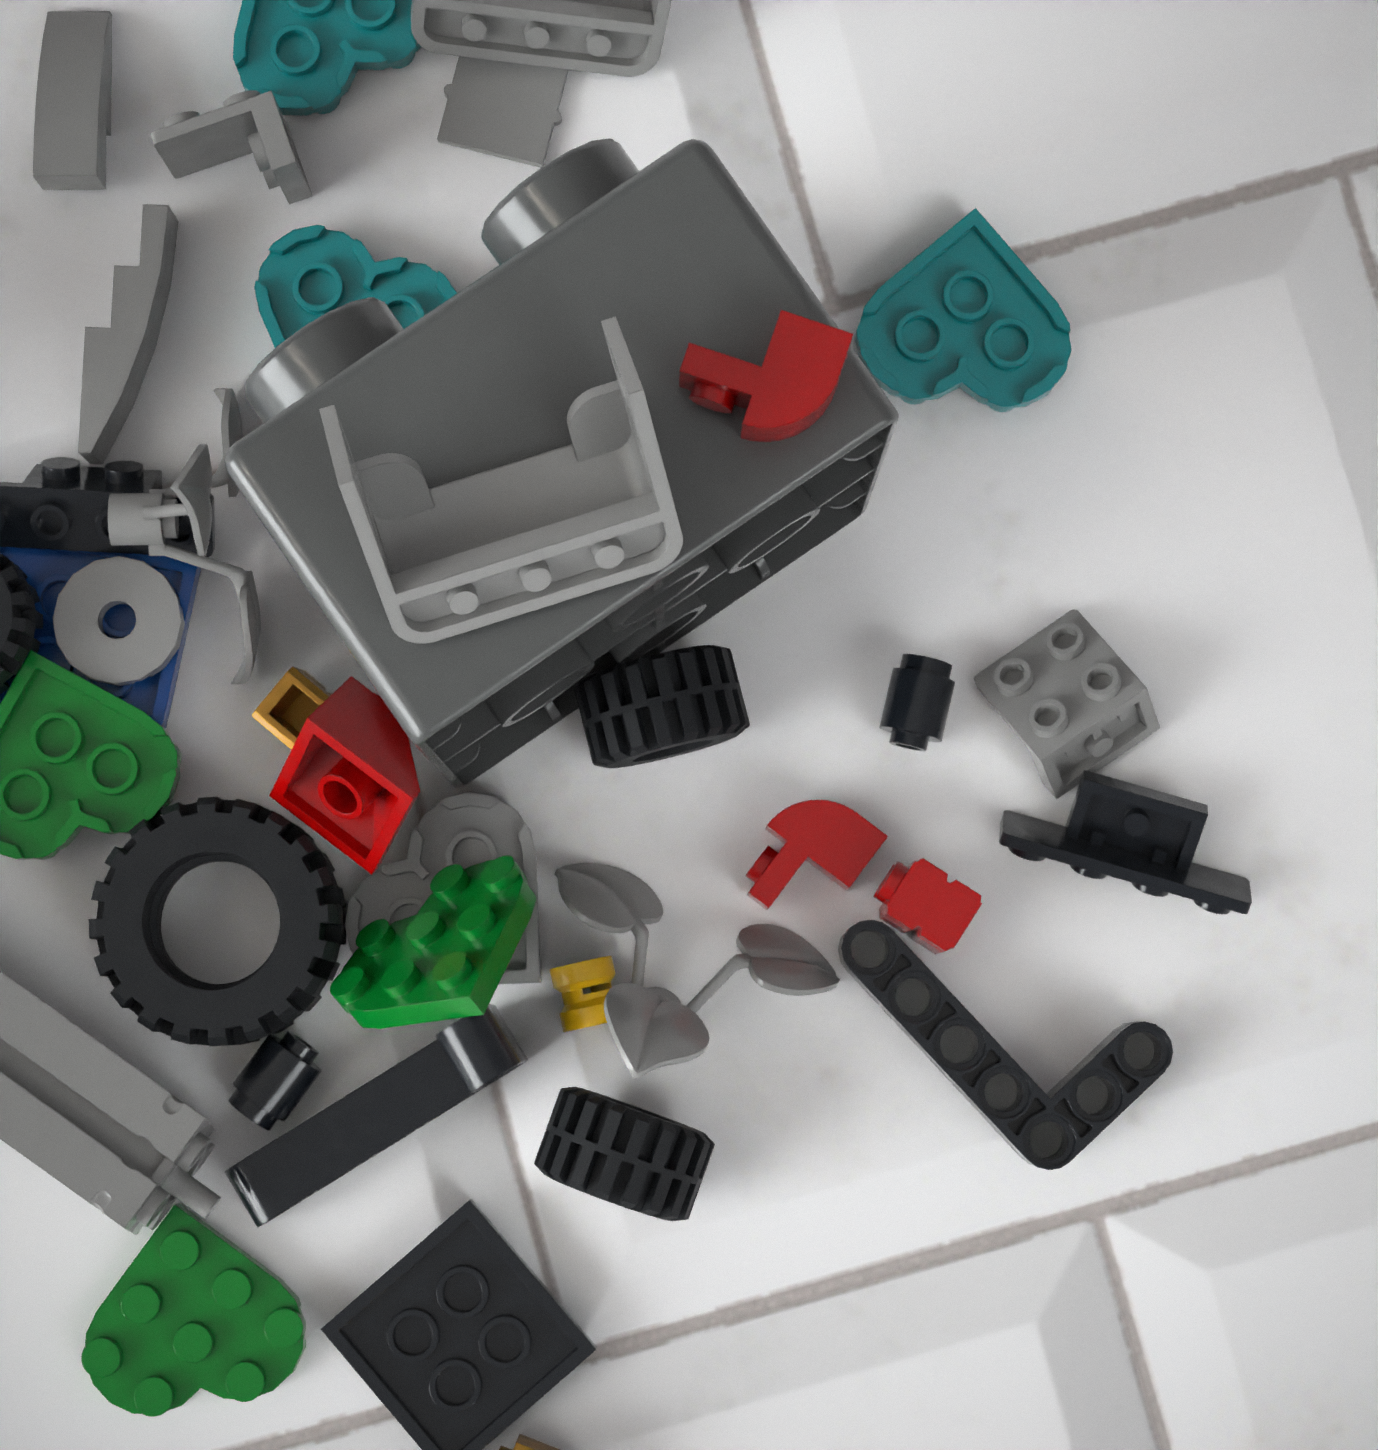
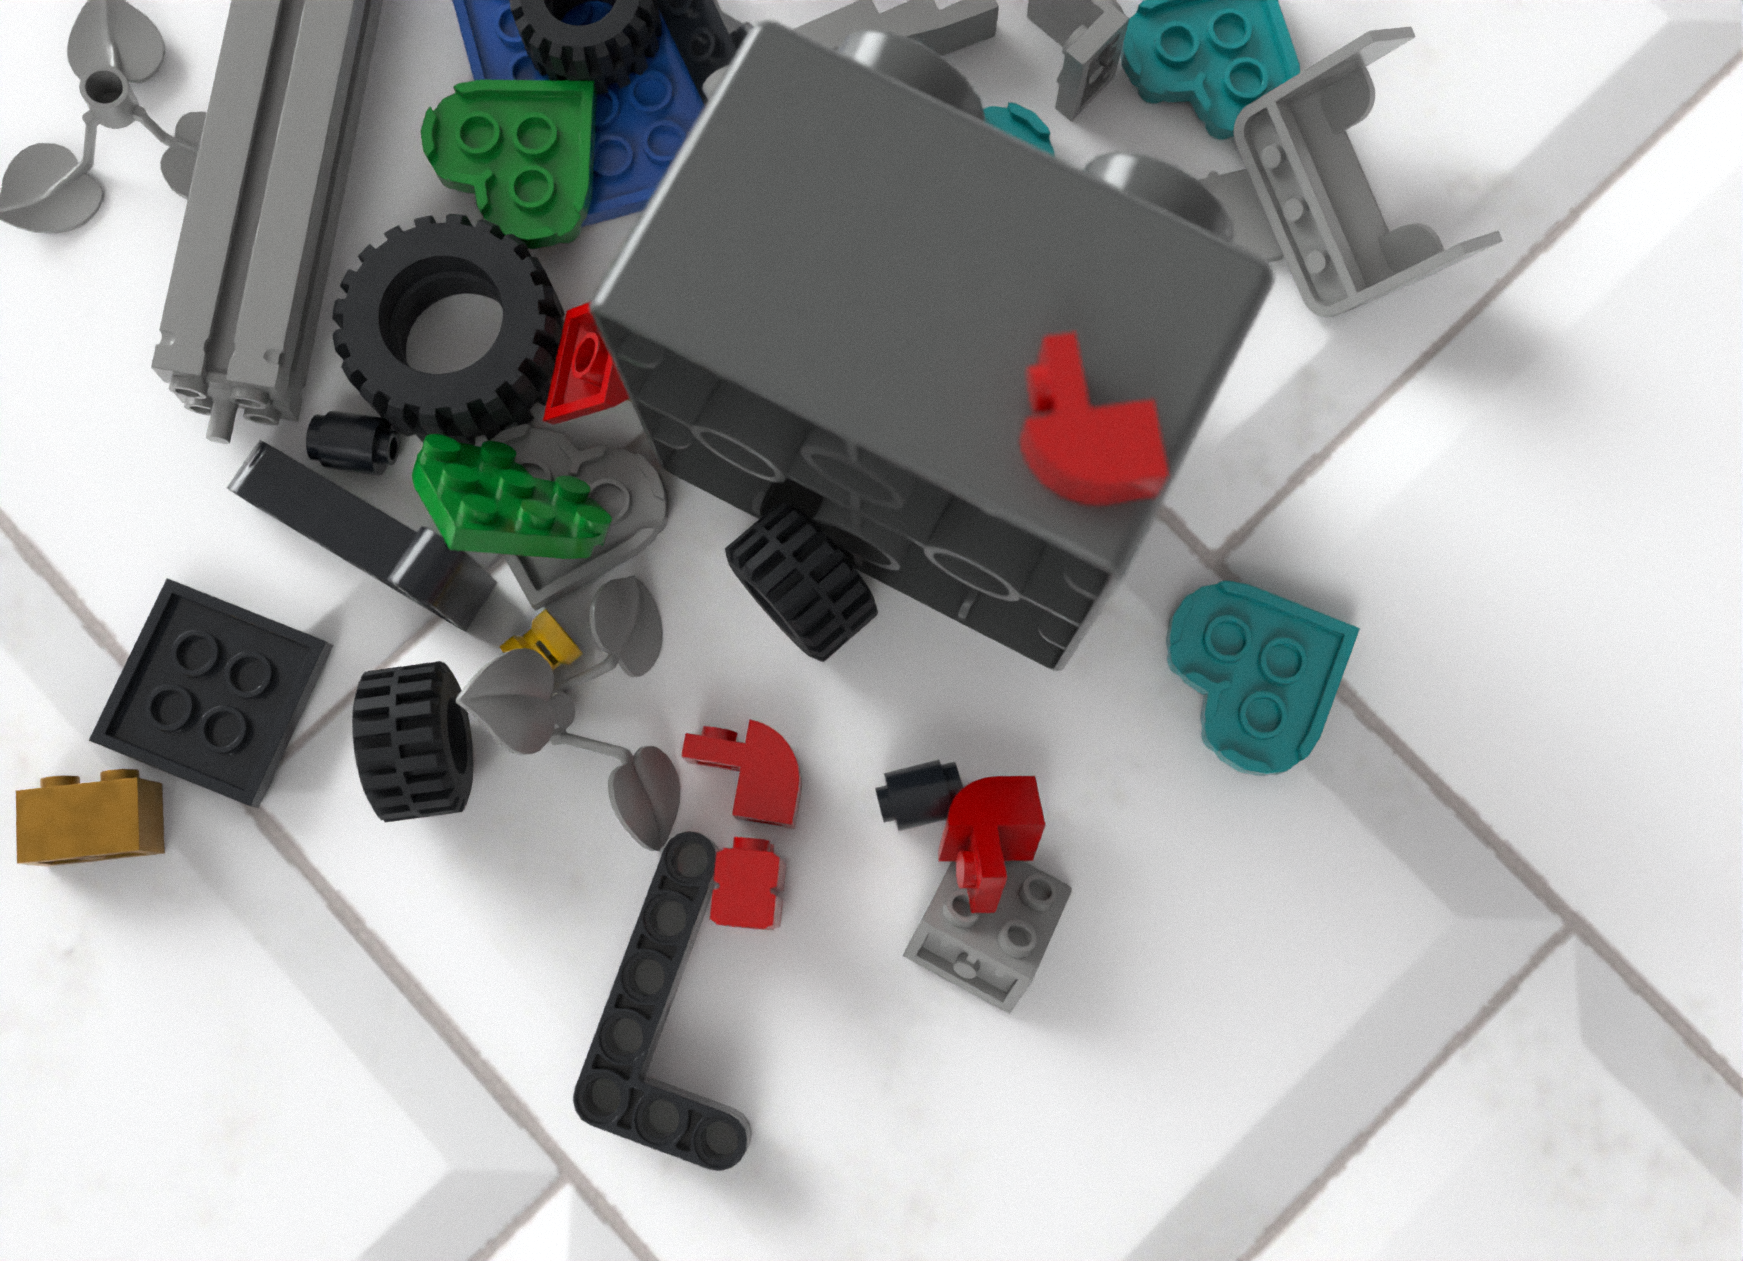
camera: 65 degrees right, 5 degrees down
light grey tile [53,556,185,686] -> none
green plate [81,1203,306,1417] -> none
light grey windscreen [319,316,683,644] -> none
black bracket [999,770,1252,914] -> none
none -> red brick [938,776,1046,913]

